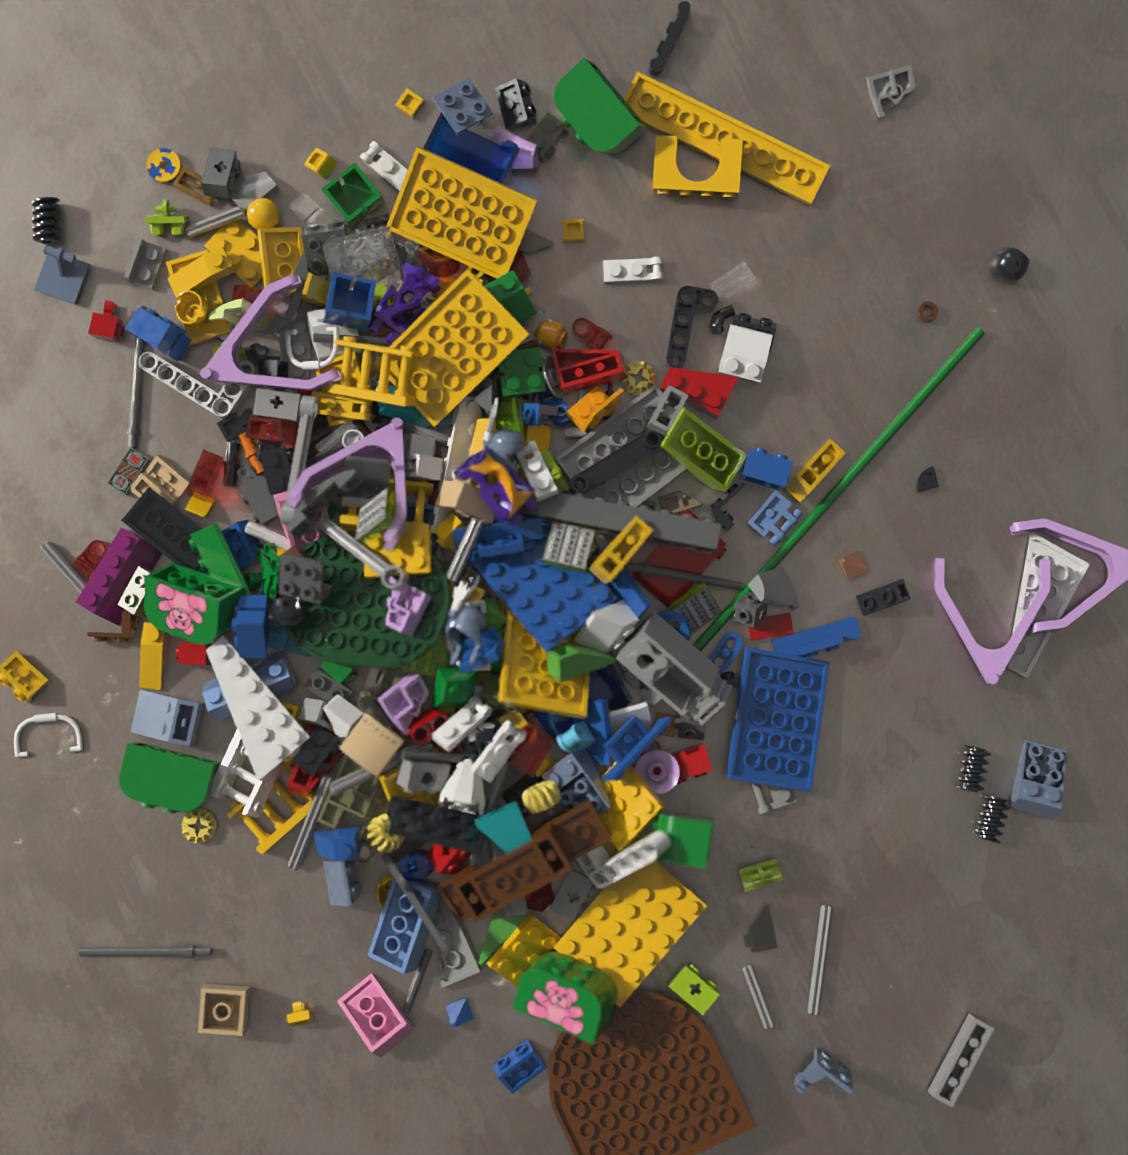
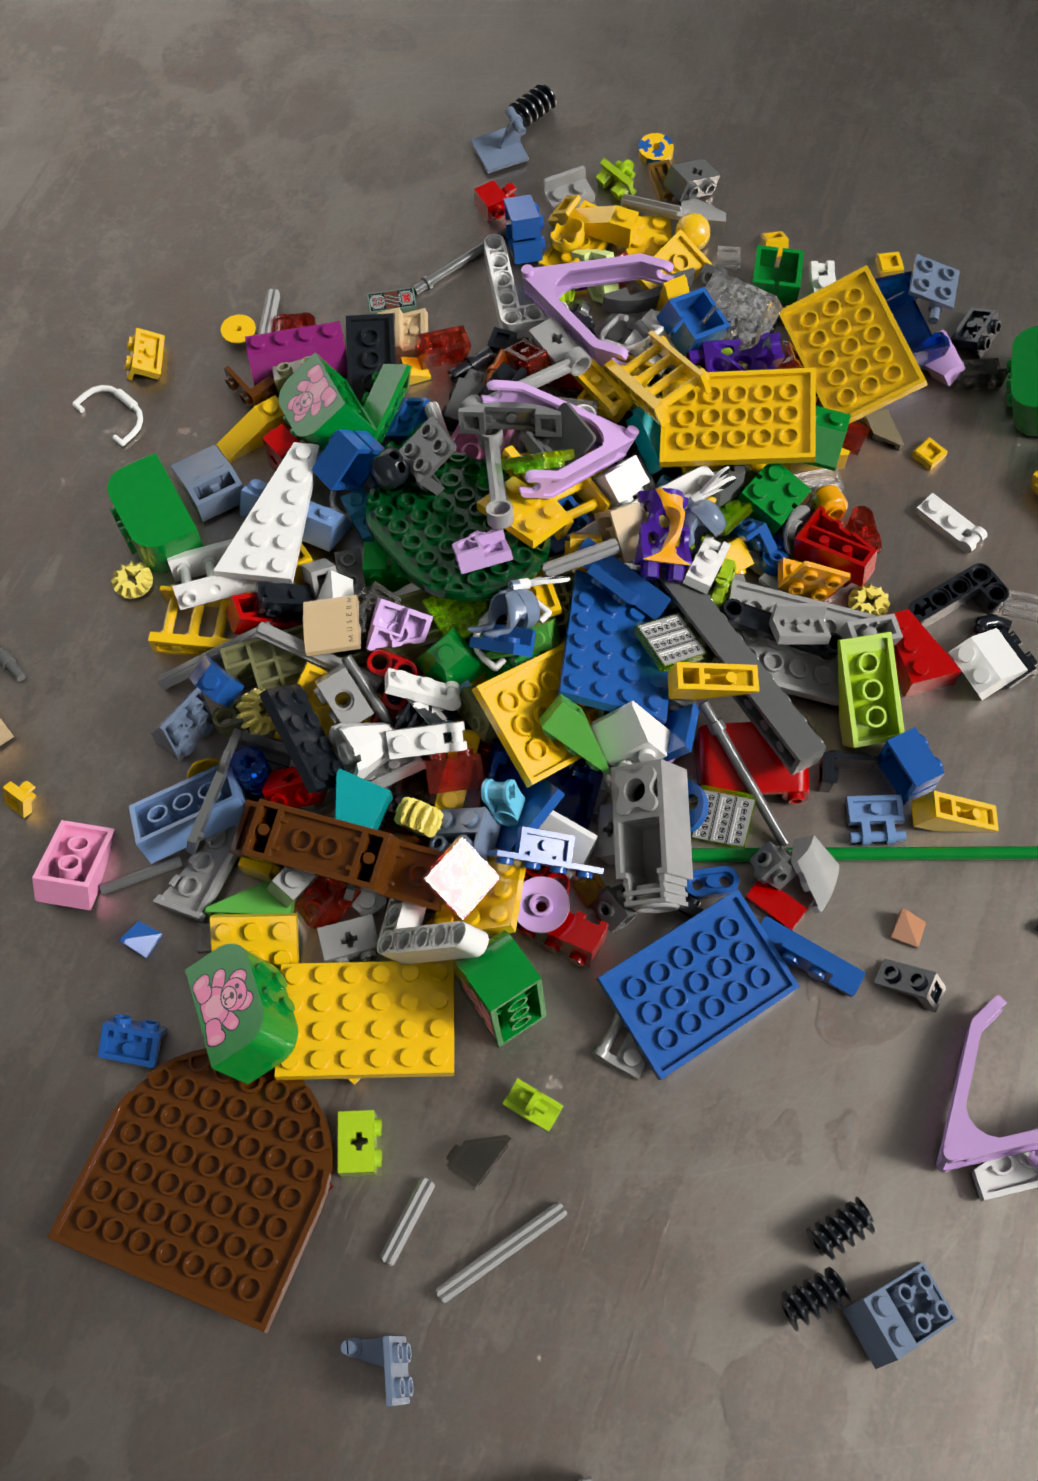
camera: 45 degrees right, 20 degrees down
none -> yellow piece [220,314,256,344]
none -> tile [421,837,501,920]
none -> yellow slope [547,195,581,227]
none -> light grey bracket [769,603,831,645]

